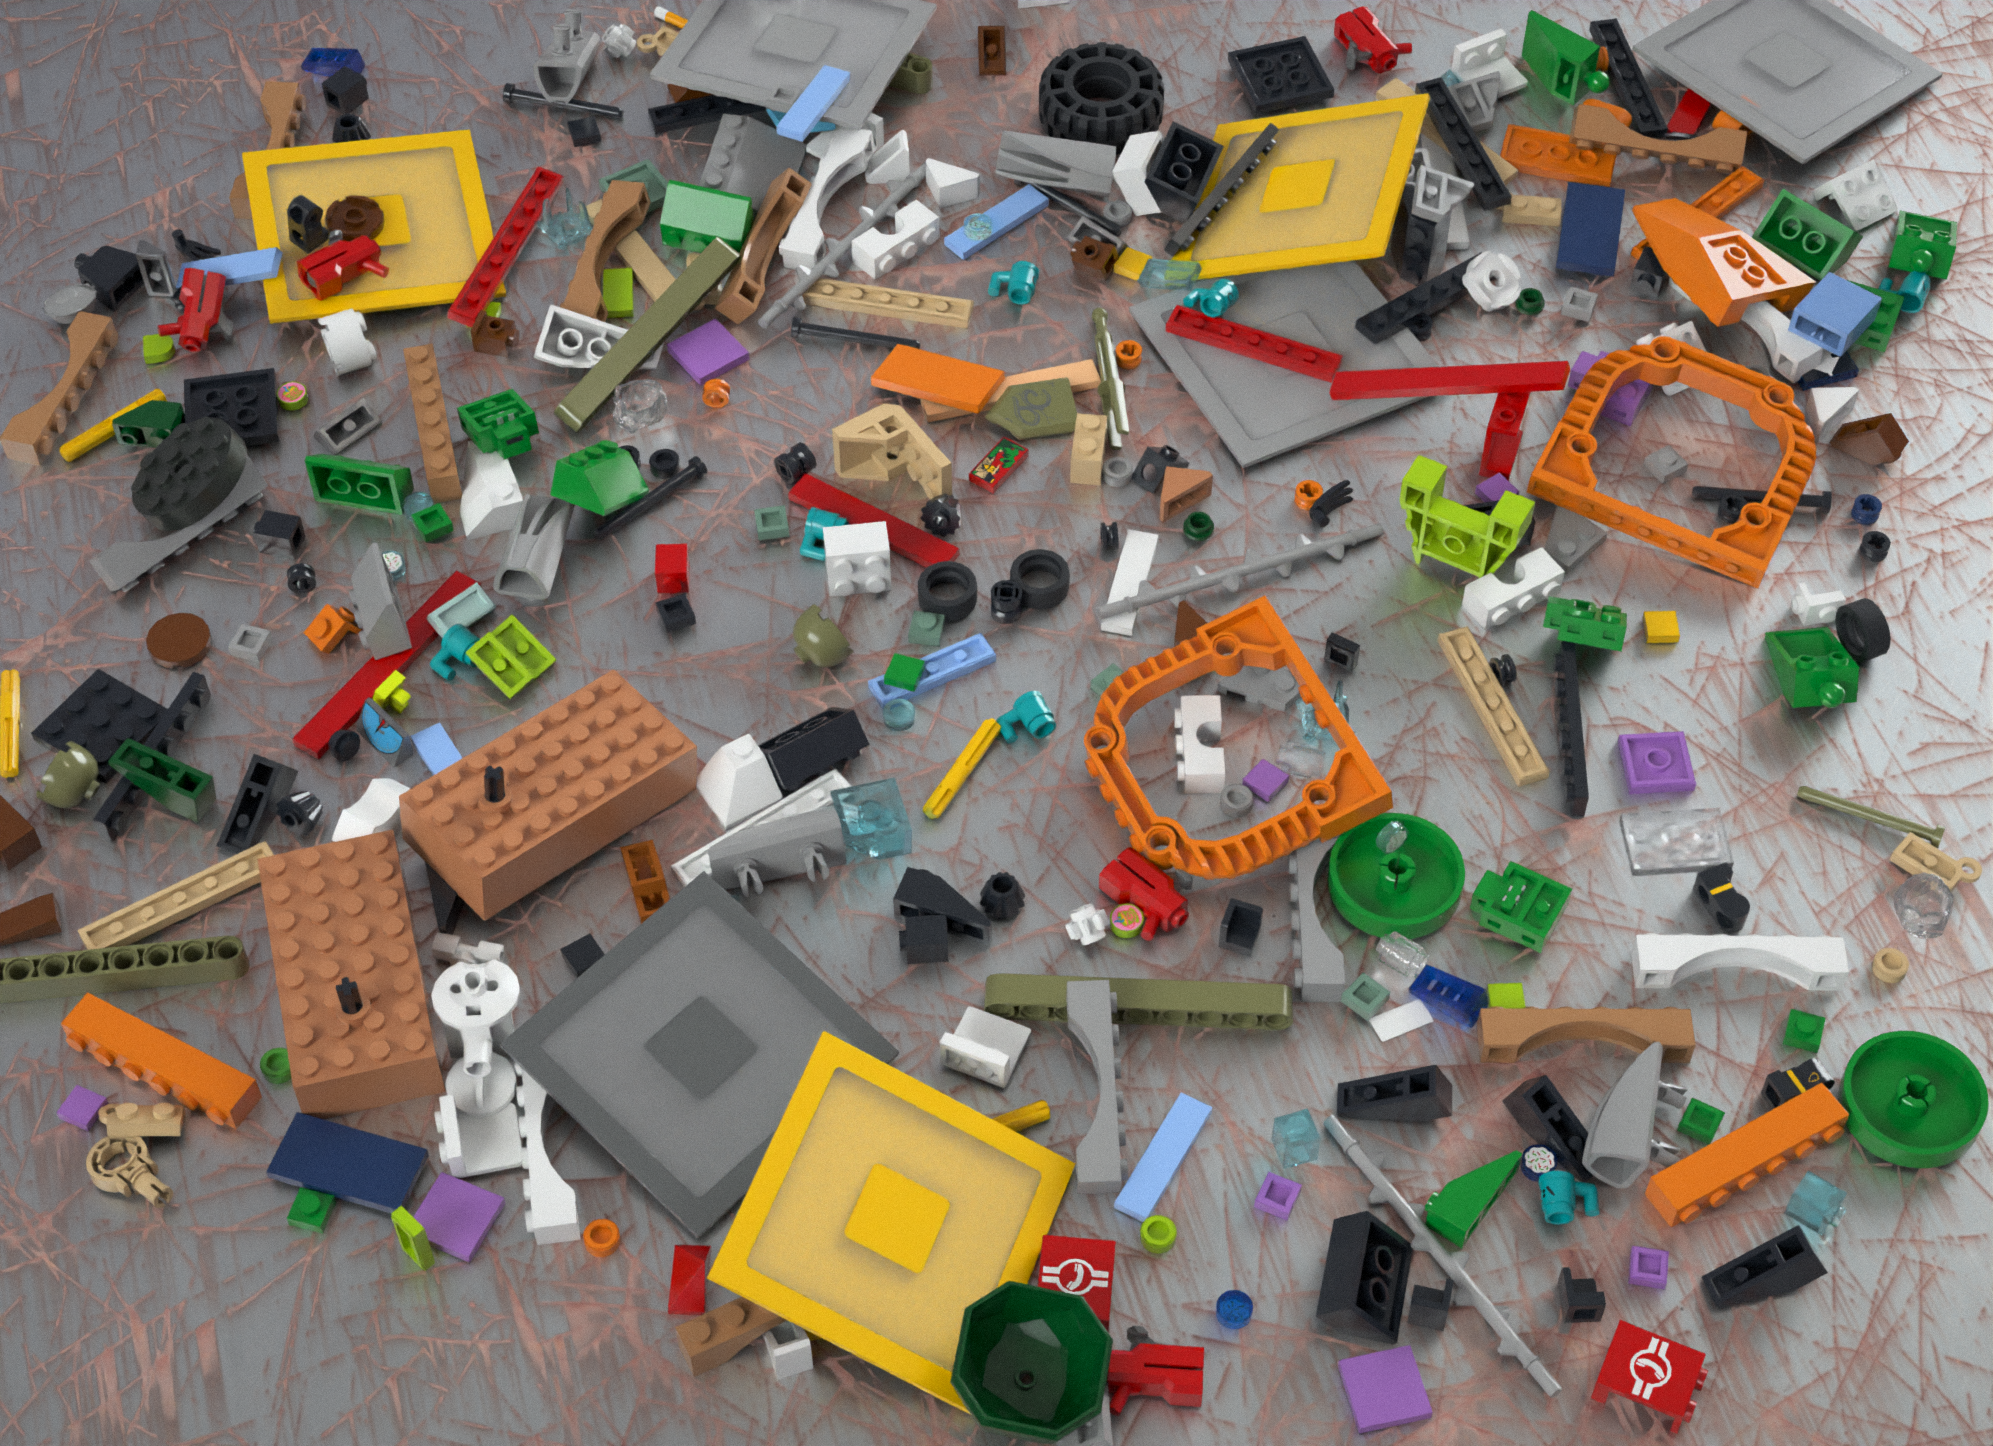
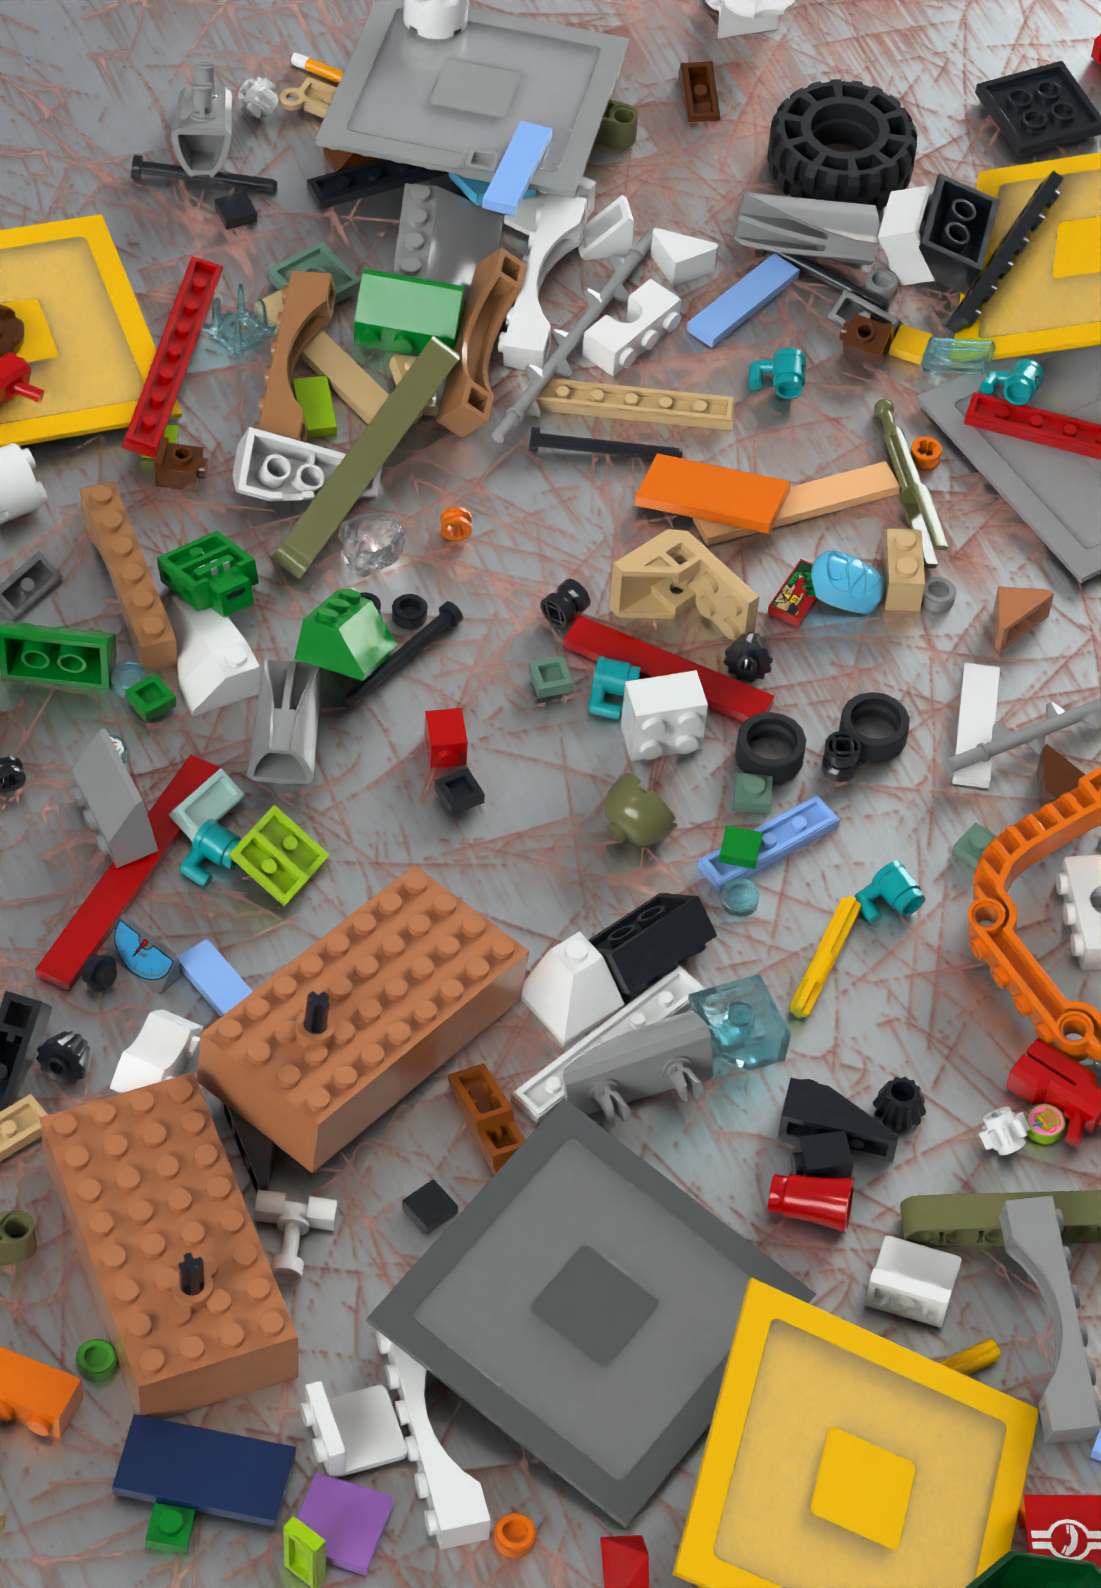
camera: 10 degrees left, 0 degrees up
orange bracket [303,604,362,654] -> none
neon yellow tile [373,670,411,714] -> none
white piece [431,959,520,1118] -> none
medium lavender tile [667,318,750,386] -> none
clear light blue tile [964,213,993,241] -> none
olive tile [985,377,1077,440] -> none
black bush [1100,522,1119,550] -> none
black bracket [1132,445,1190,493] -> none
dark green plate [1183,512,1214,541] -> none
none -> red plant [768,1174,854,1233]
none -> medium azure piece [811,550,886,614]

